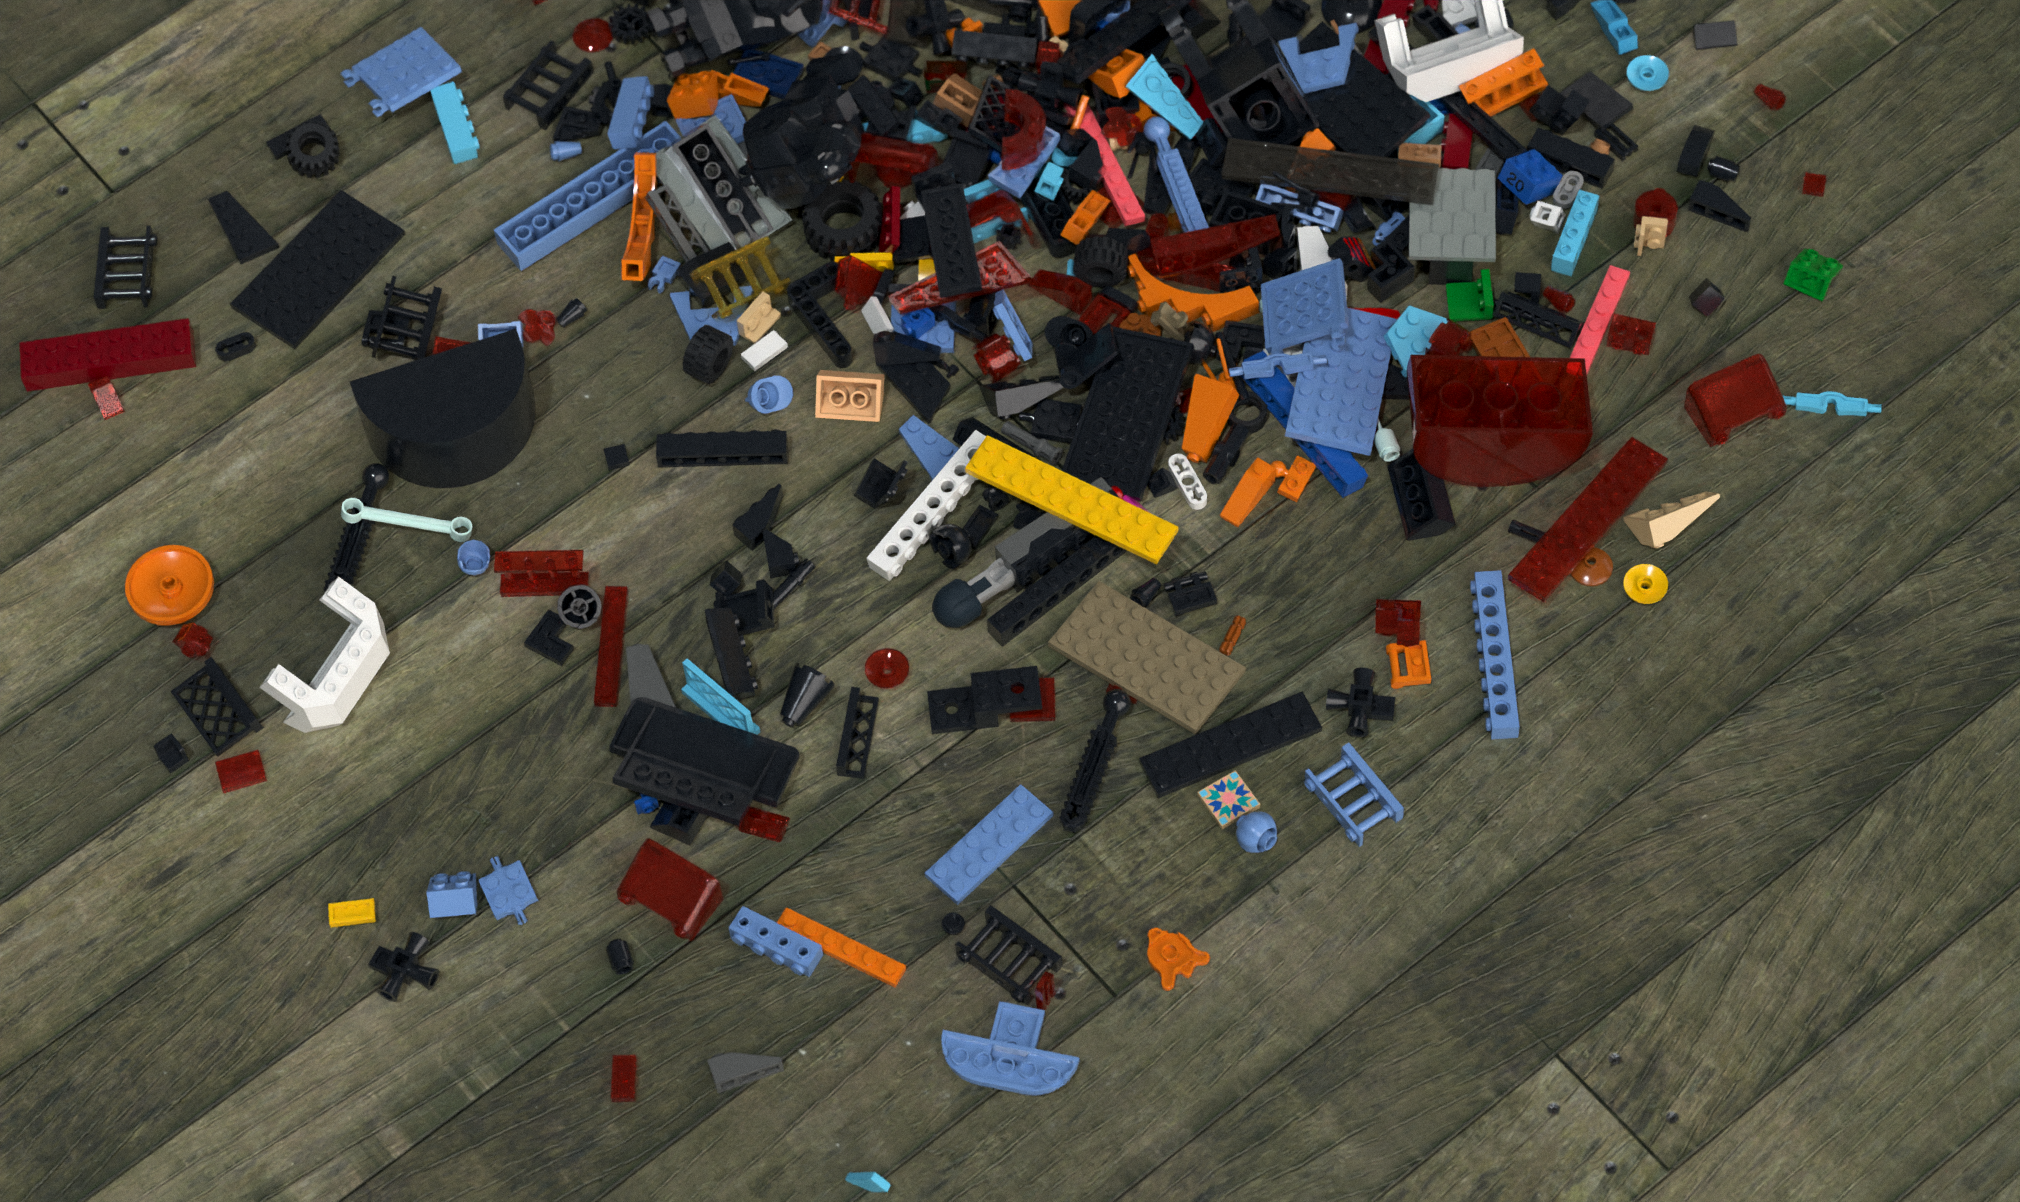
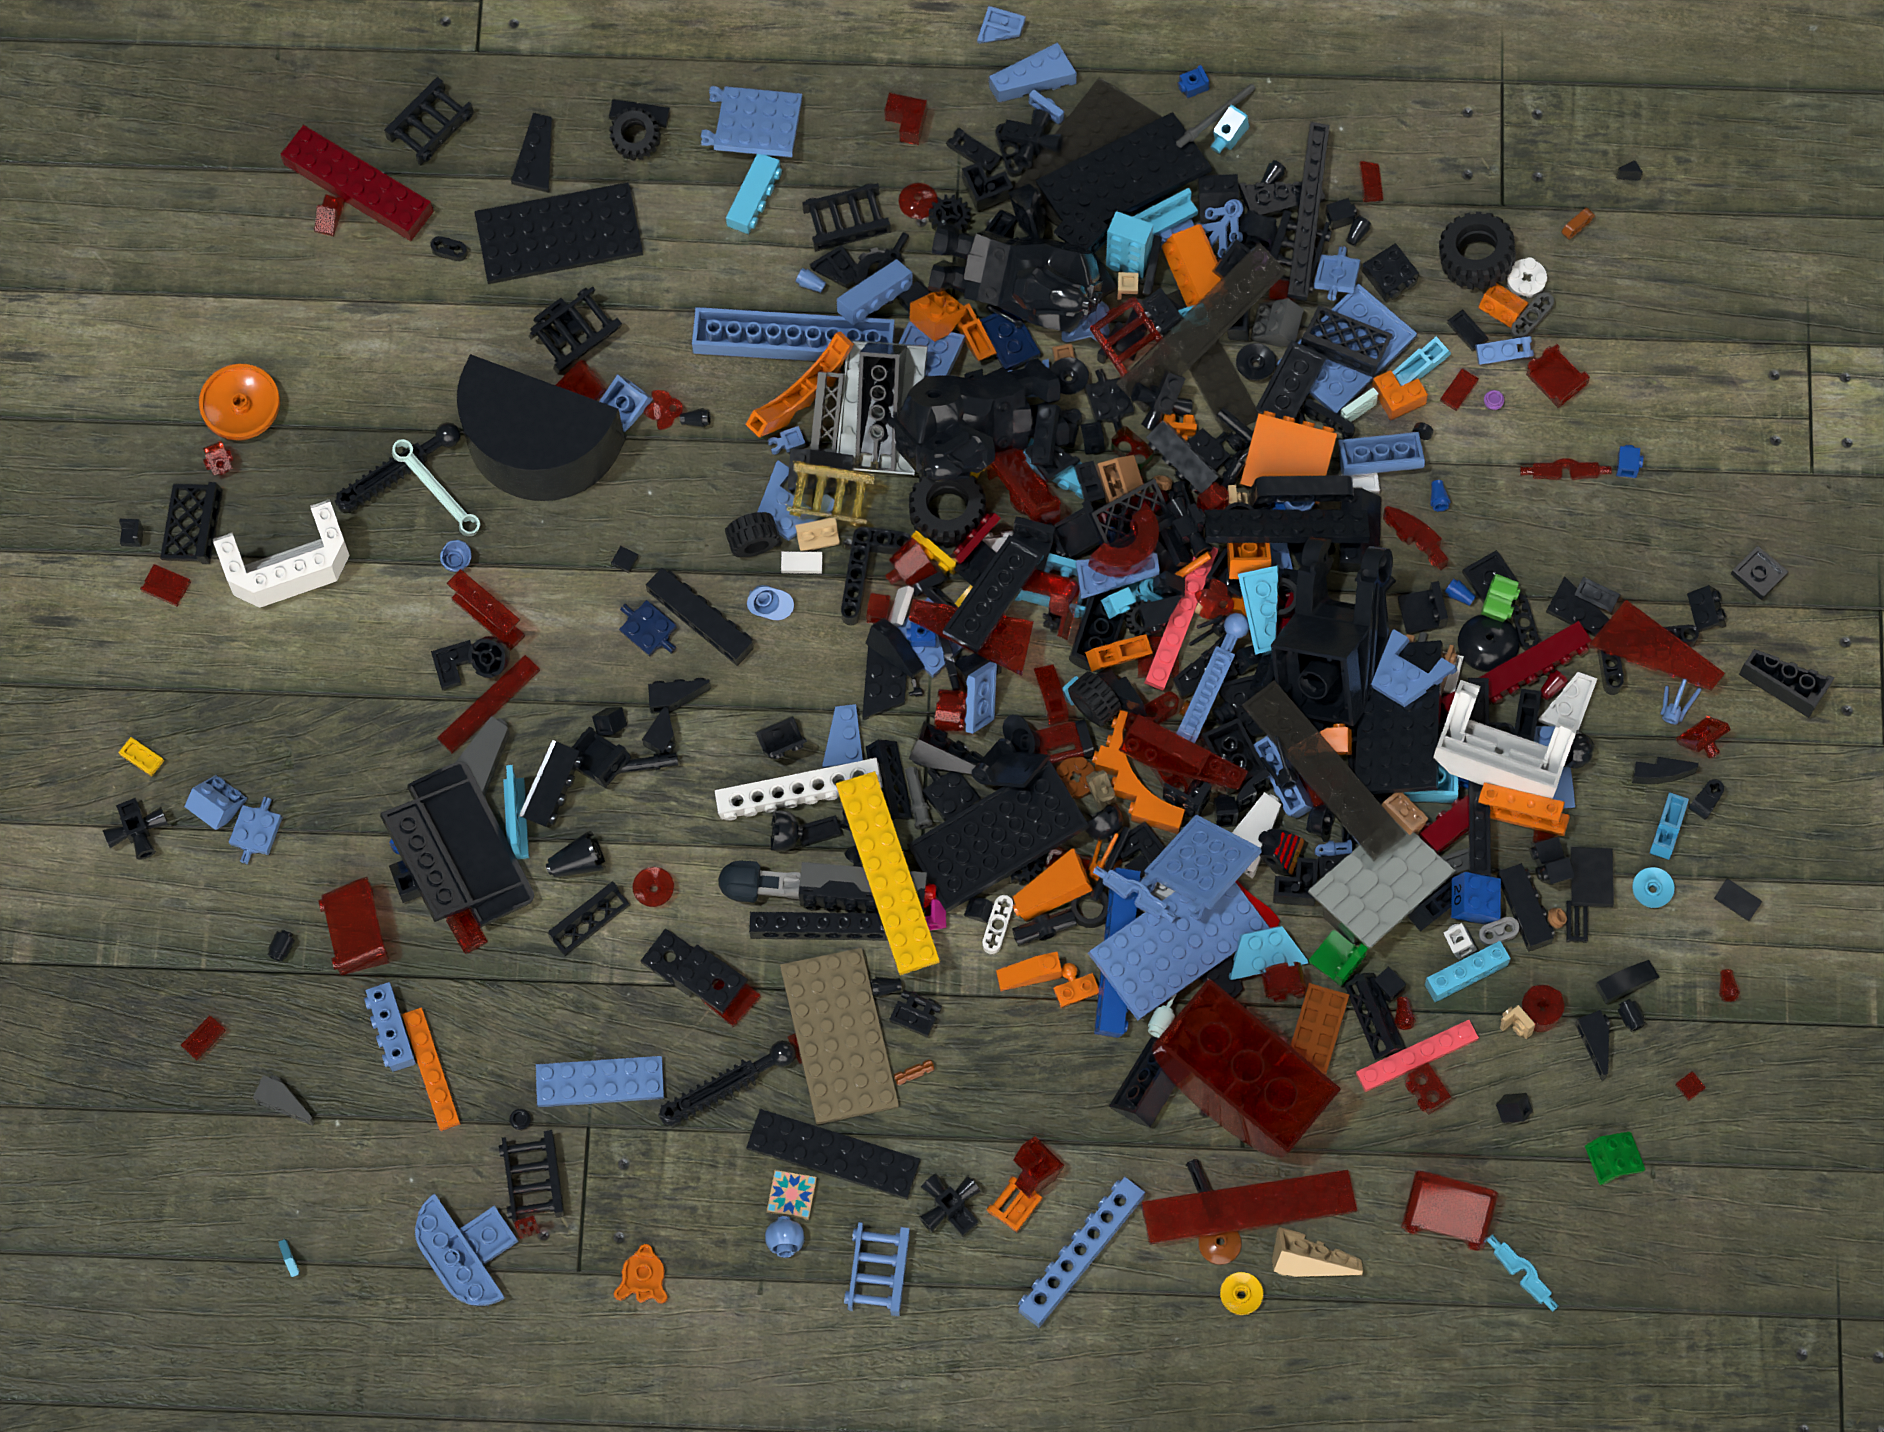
camera: 40 degrees right, 10 degrees up
light nougat slope [815,370,884,422] -> none
none -> dark blue plate [619,600,677,657]
none -> clear red panel [866,593,891,624]

